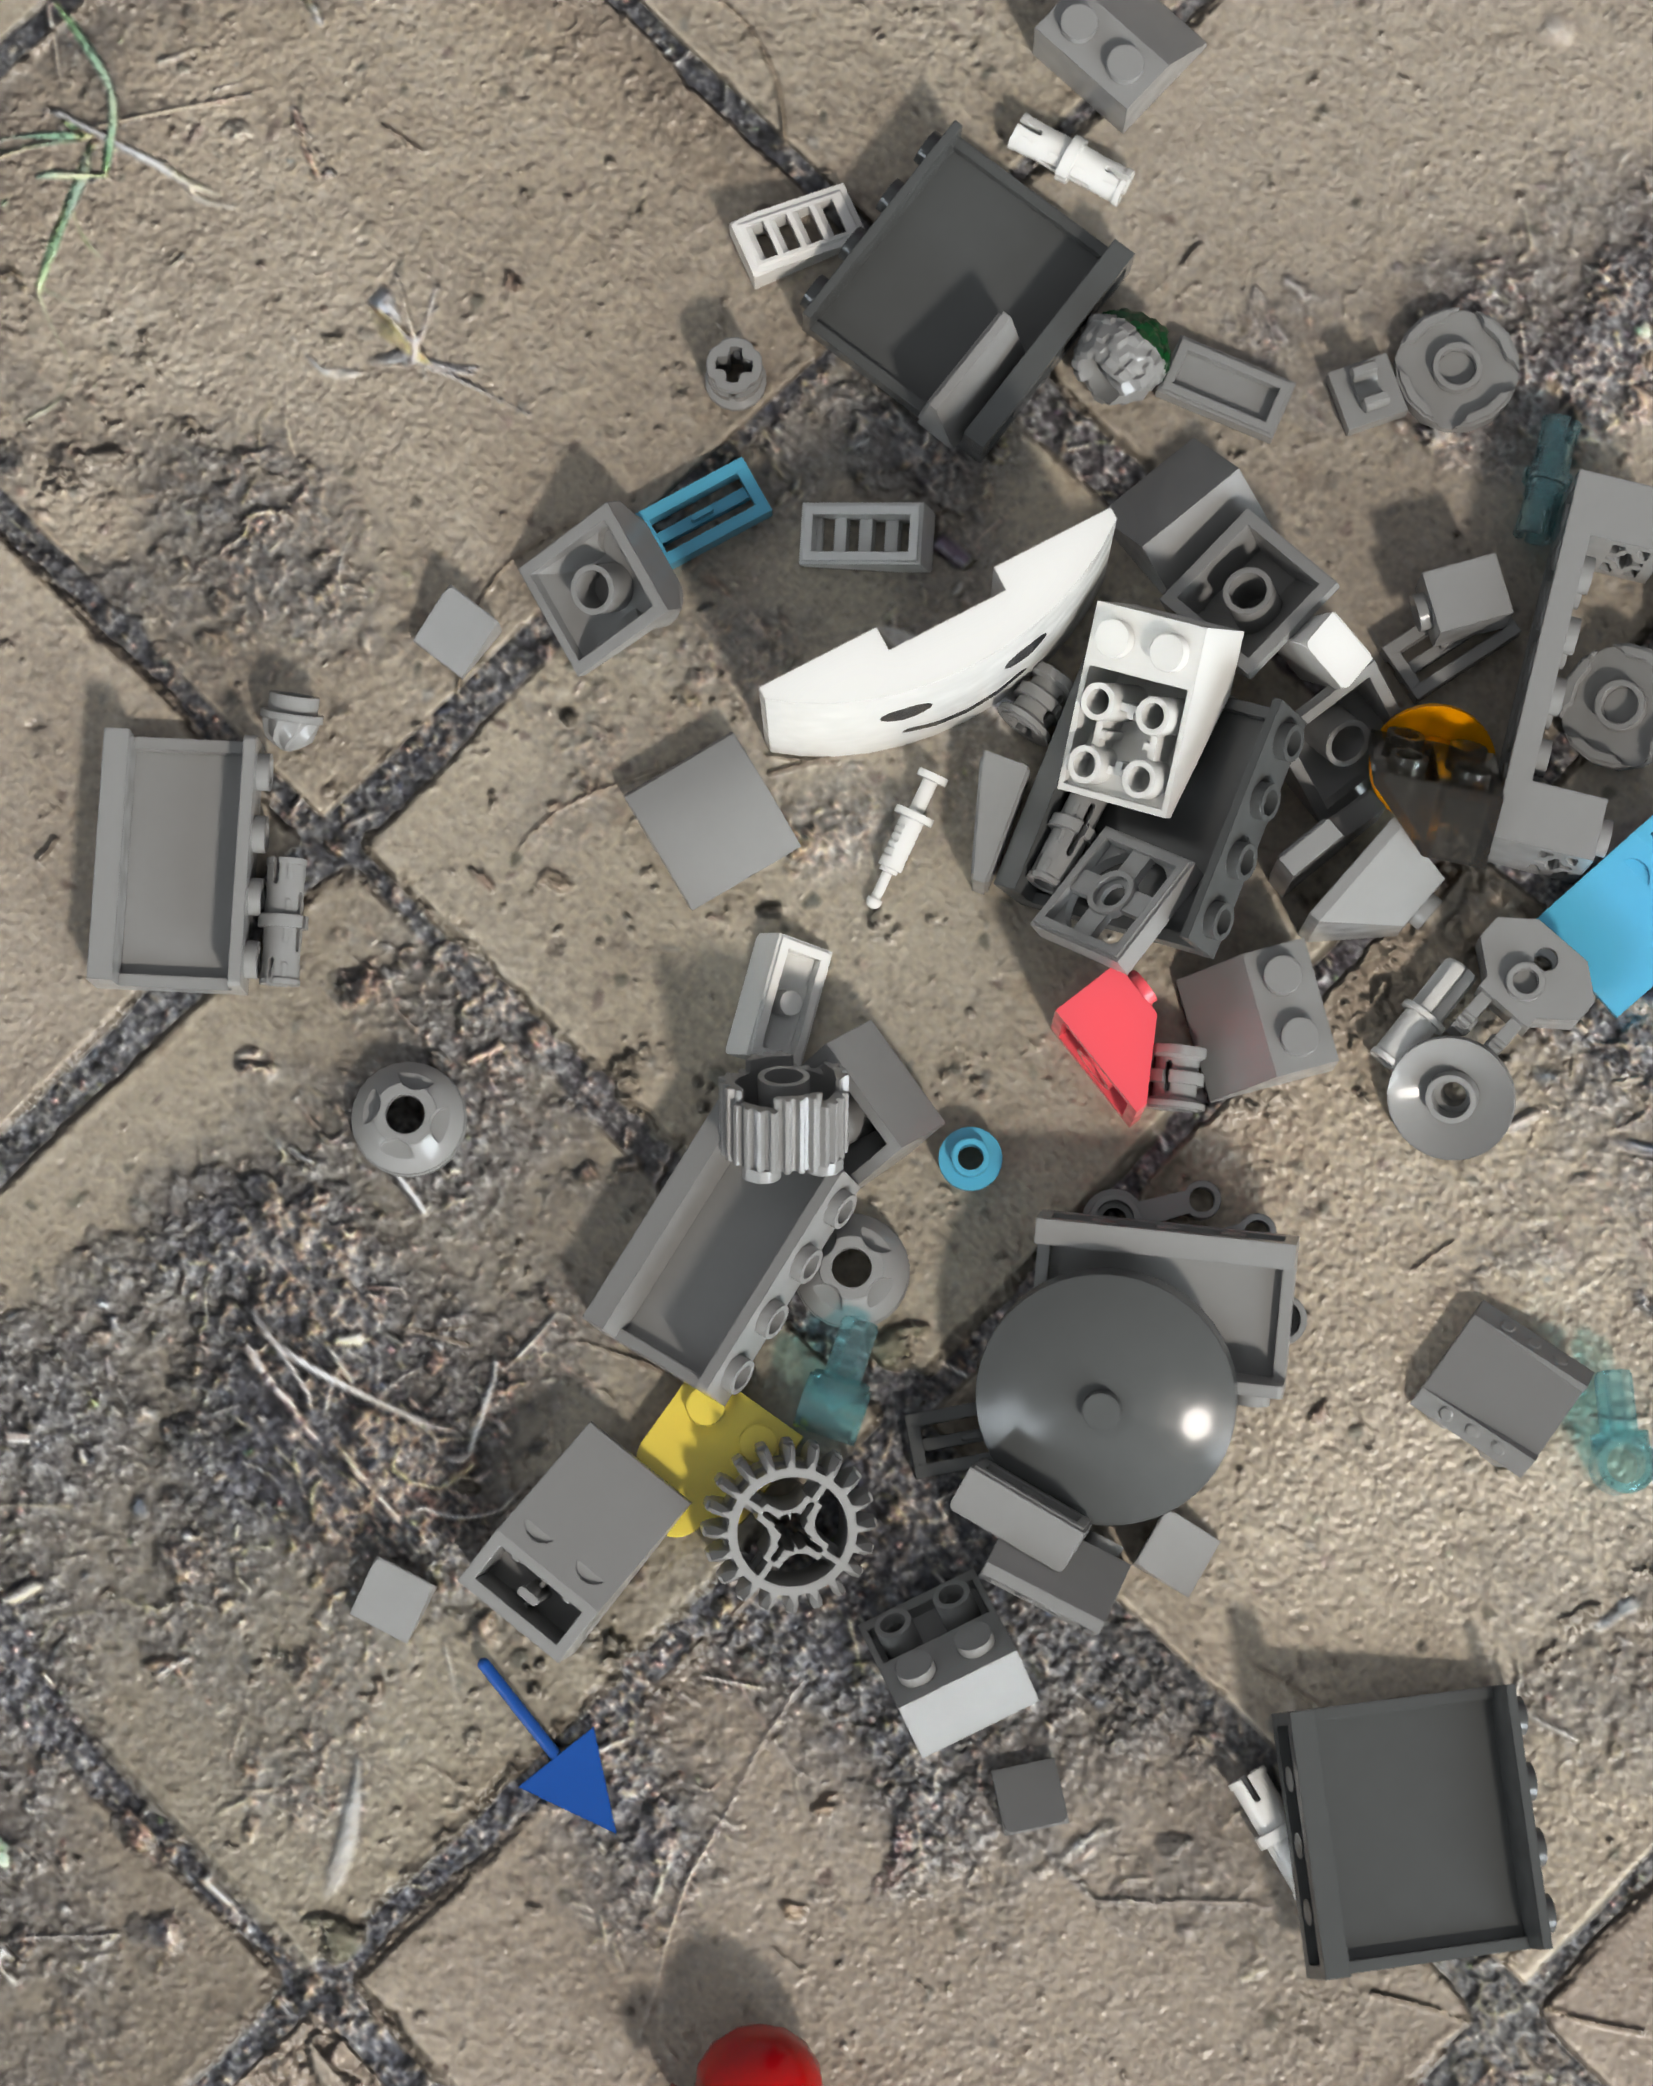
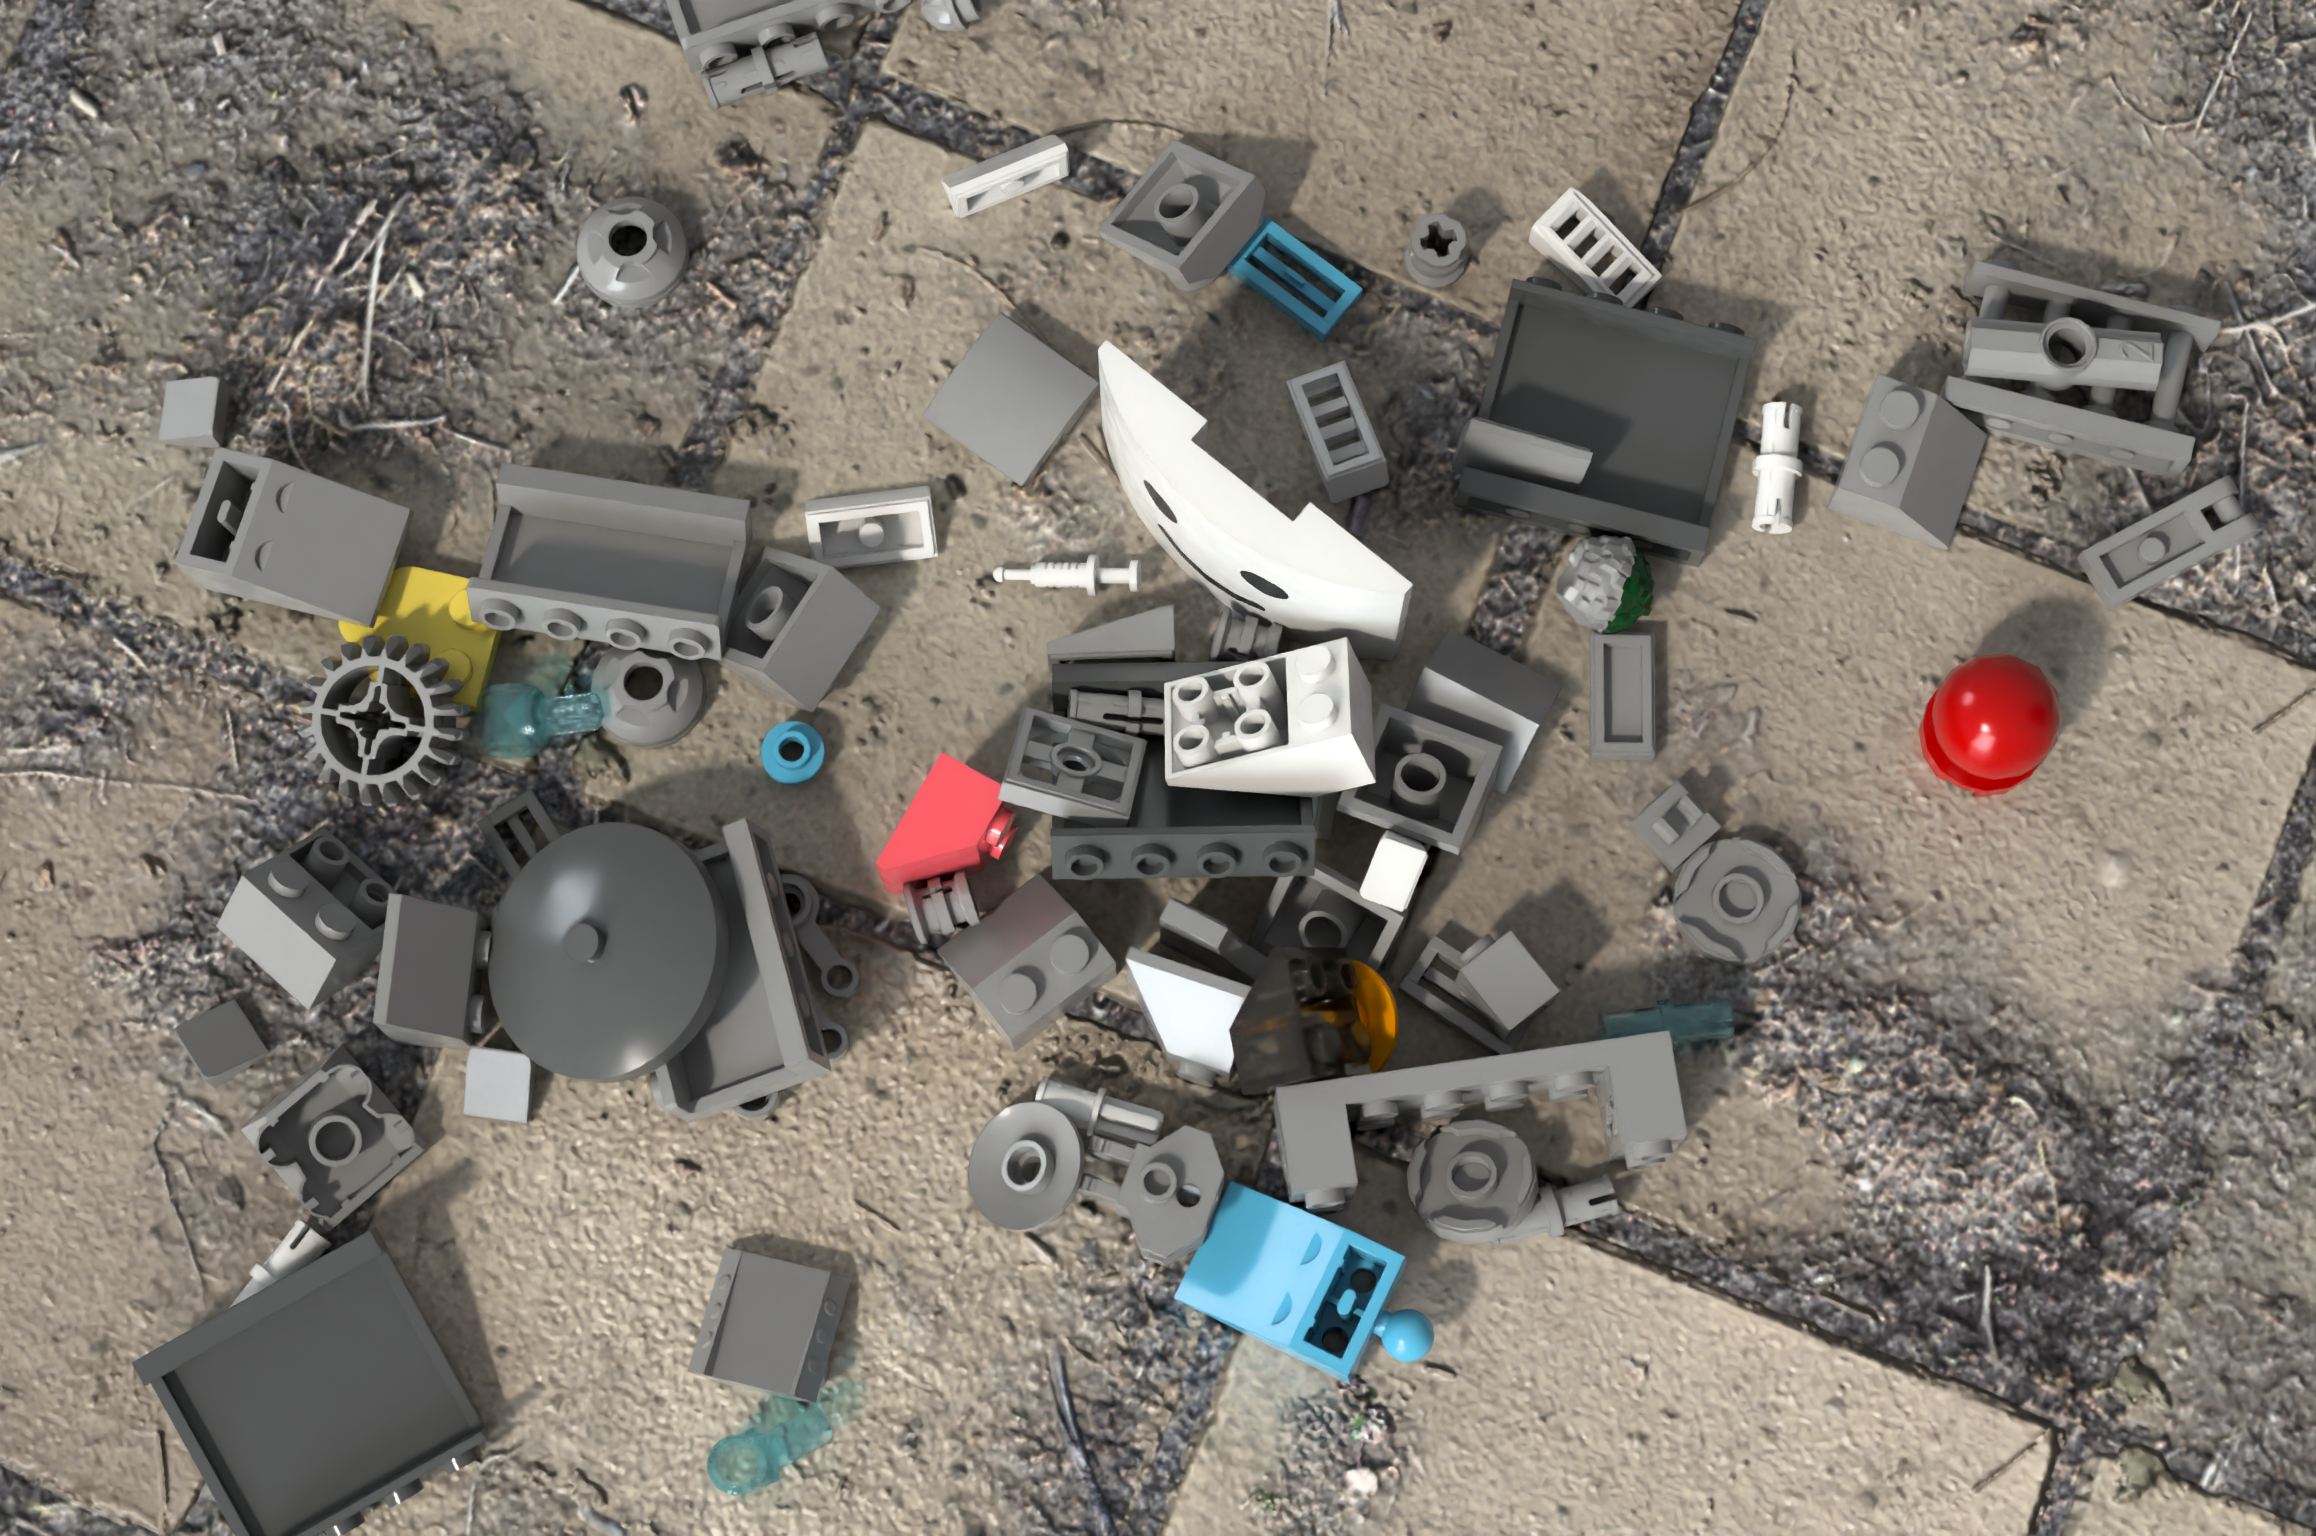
camera: 65 degrees right, 5 degrees down
light grey slope [413,585,502,680] -> none
blue piece [477,1658,617,1833] -> none
light grey brick [718,1051,849,1184] -> none
light grey slope [950,1457,1093,1572] -> none
none -> light grey slope [241,1044,428,1232]
none -> white slope [941,135,1070,218]
none -> red tile [1918,654,2061,797]

